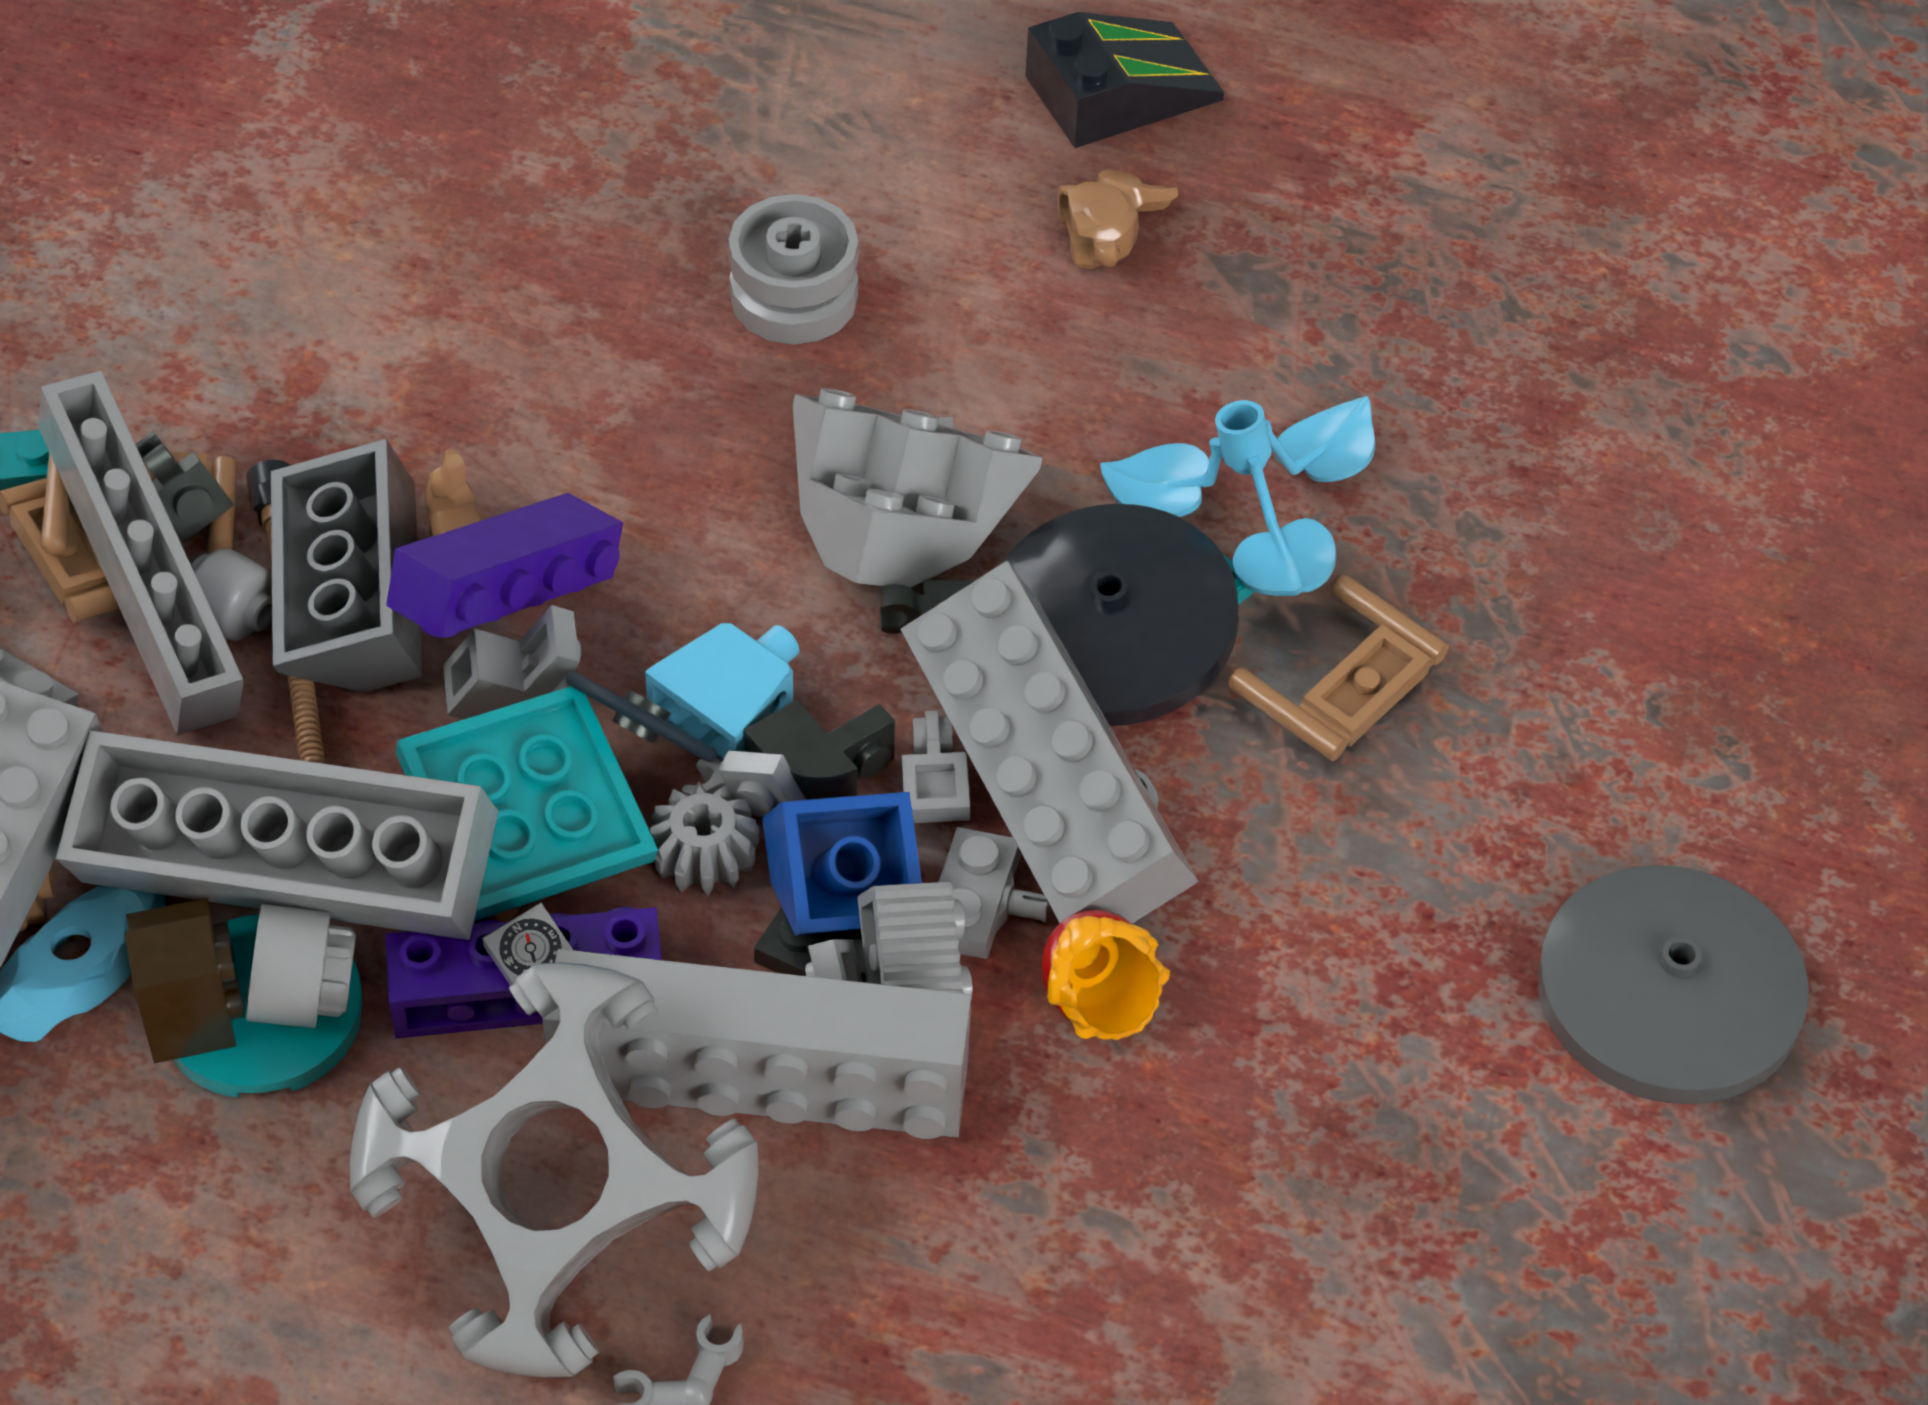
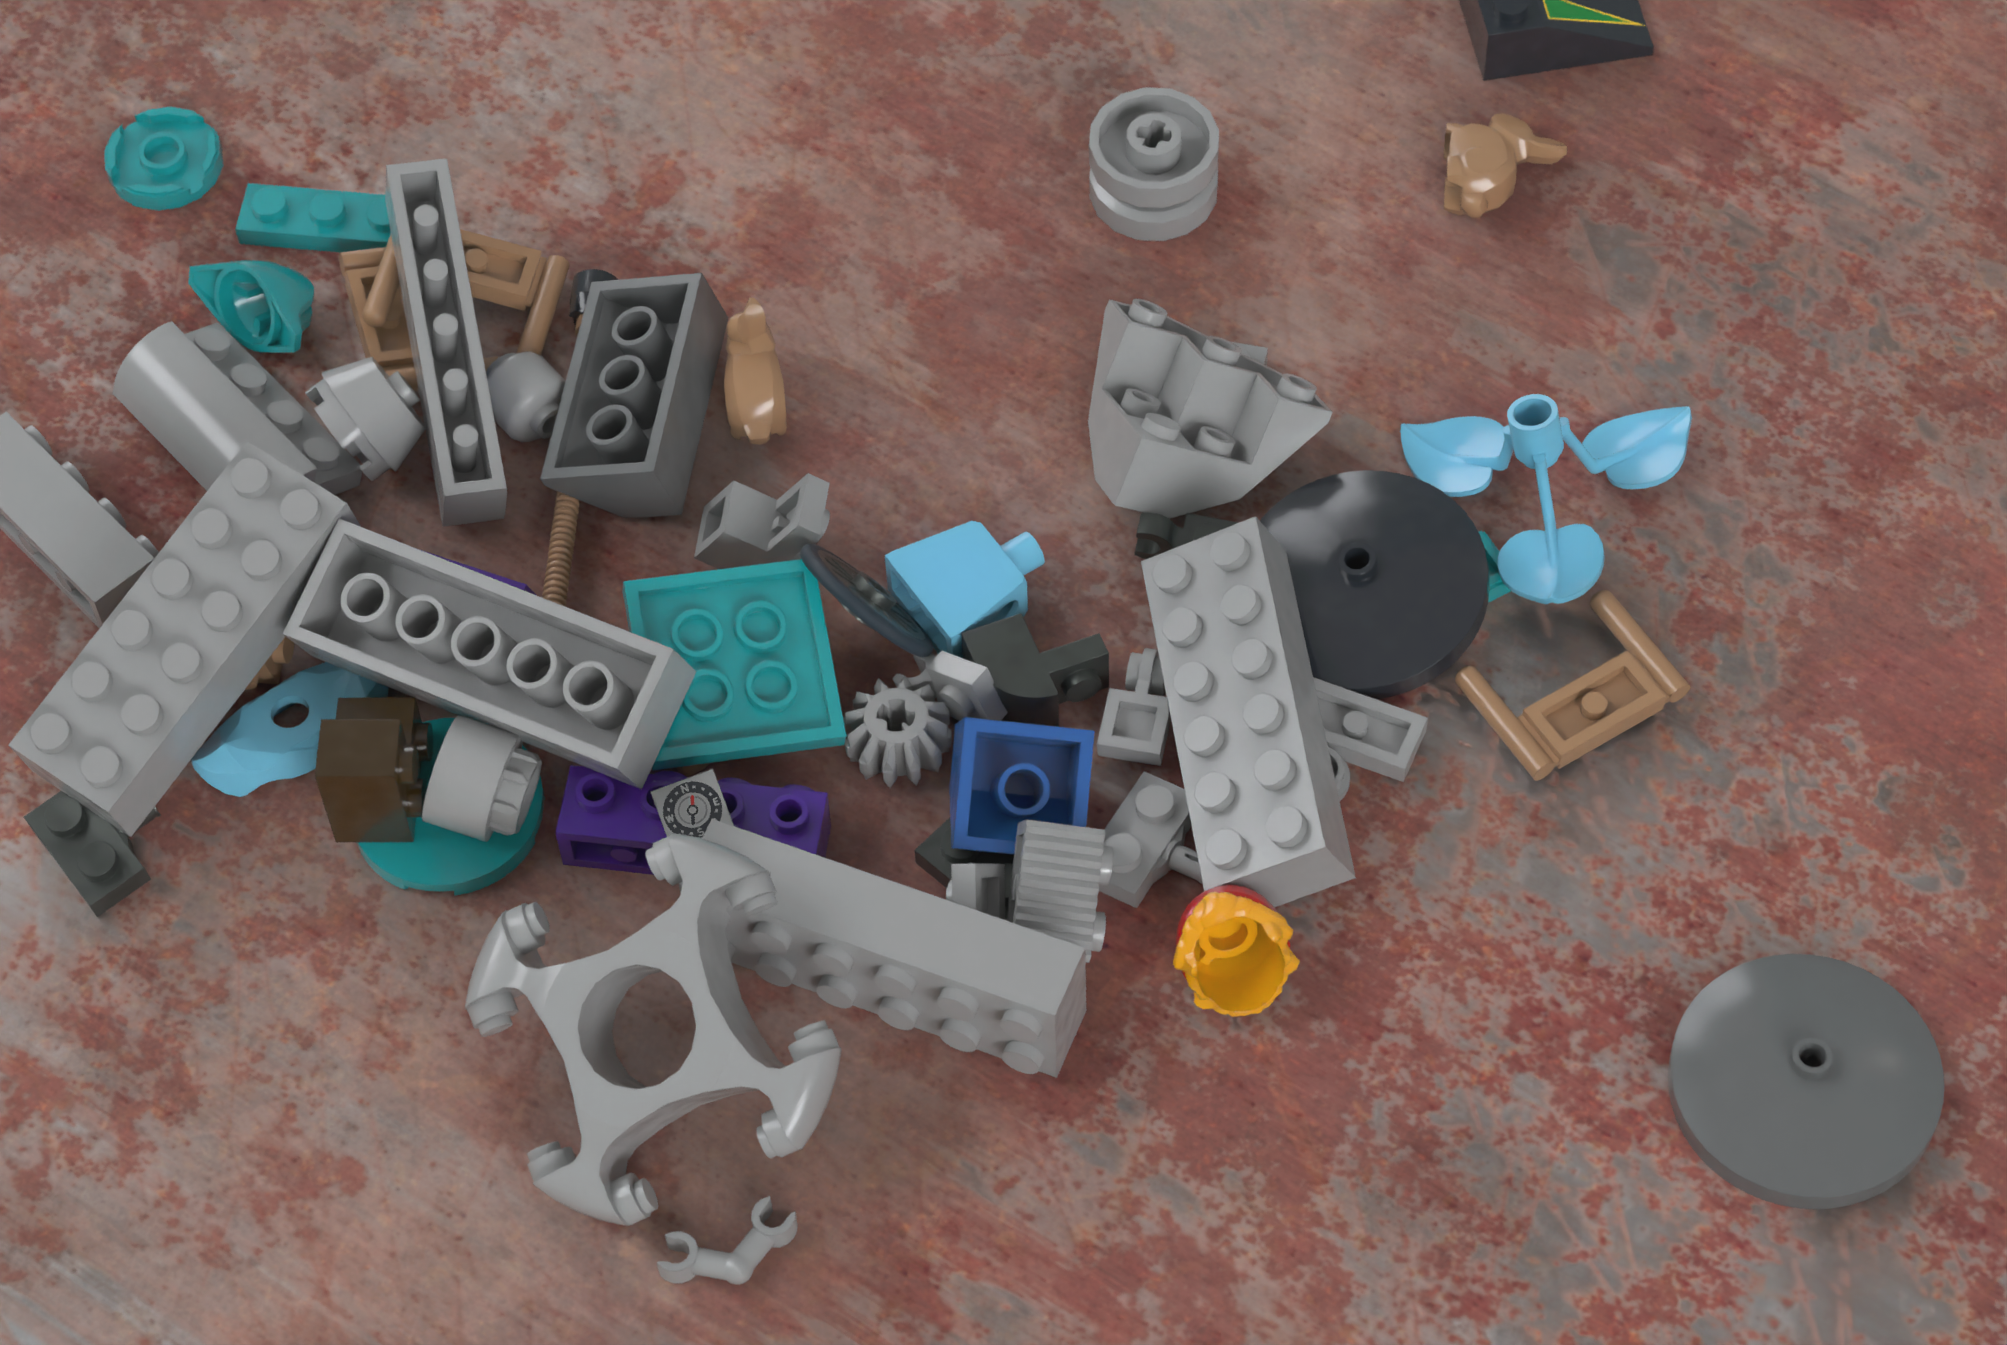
camera: 20 degrees right, 5 degrees up
pearl dark grey plate [135,431,234,542] -> none
dark purple brick [386,493,623,638] -> none
none -> light grey cone [305,357,426,481]
none -> light grey plate [1313,677,1428,782]

